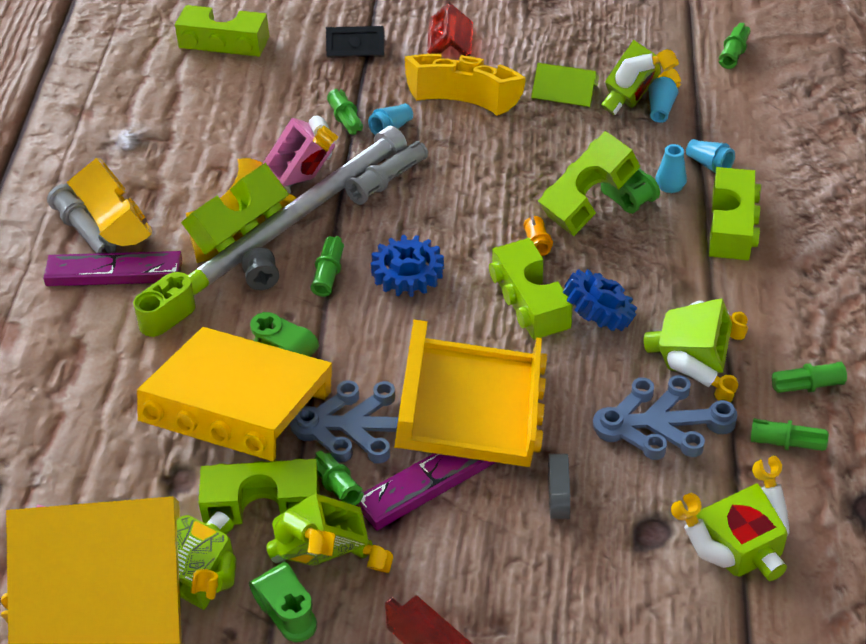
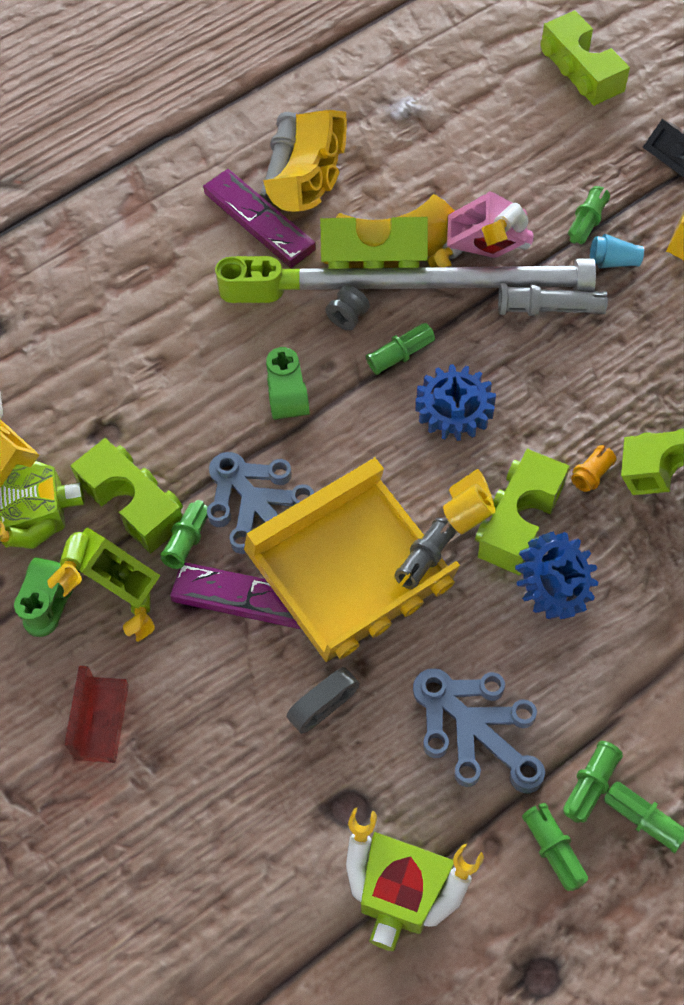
camera: 50 degrees right, 15 degrees up
yellow panel [137,327,332,461] -> none
lime torso [644,298,748,403] -> none
none -> dark grey pin [394,518,456,589]
none -> yellow panel [443,469,495,535]
none -> bright green axle [563,741,623,823]

